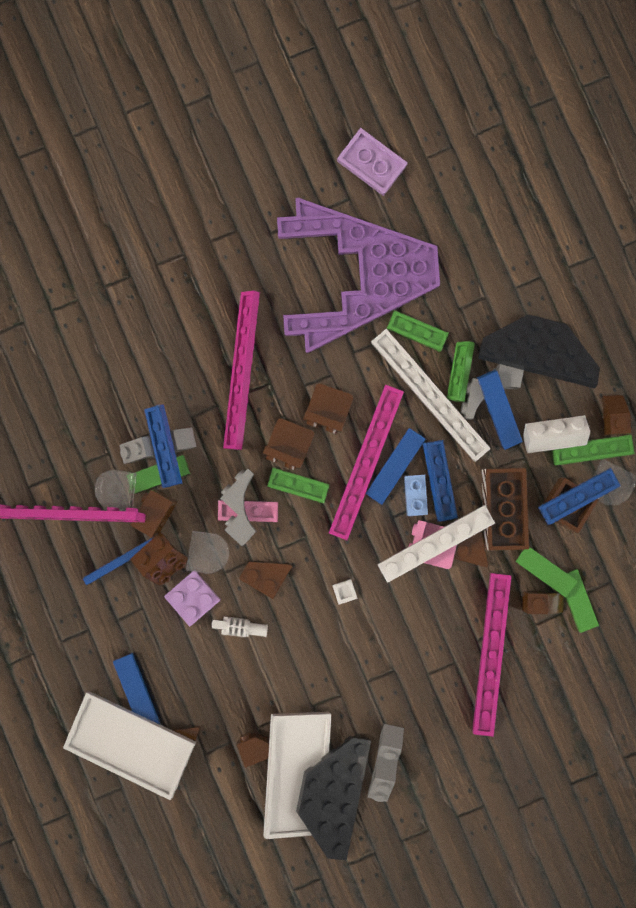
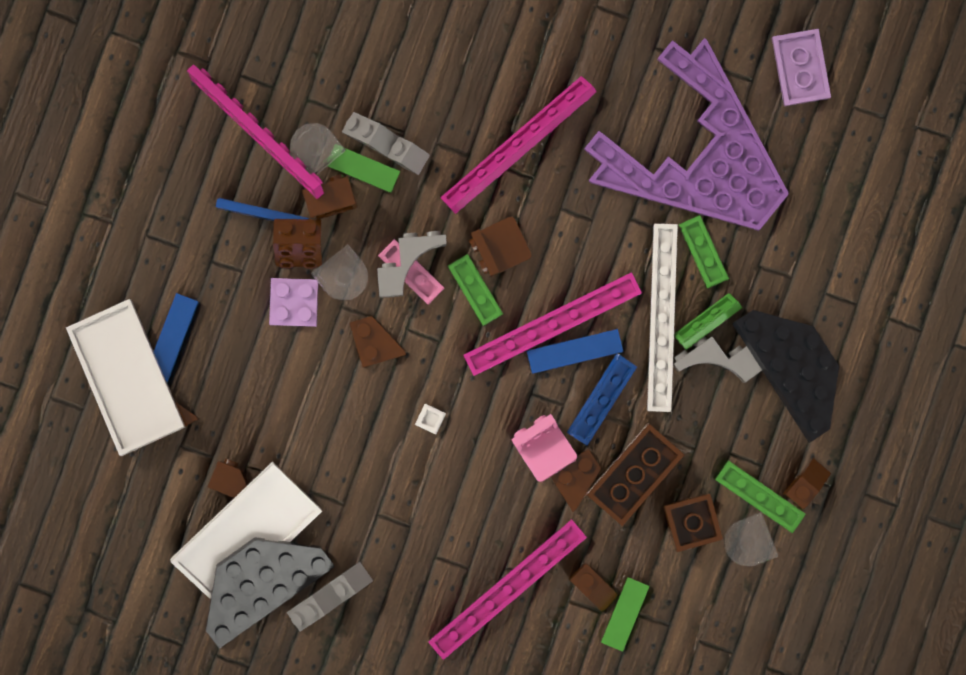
camera: 40 degrees right, 0 degrees up
blue tile [144,404,182,488] -> none
white hinge [212,616,268,637] -> none
reddish brown bracket [304,383,353,435] -> none
white plate [377,505,495,583] -> none
light blue piece [404,475,428,516] -> none
blue tile [477,370,523,450] -> none
bright green tile [515,547,578,598] -> none
white brick [523,415,590,453] -> none
blue tile [538,468,621,525] -> none

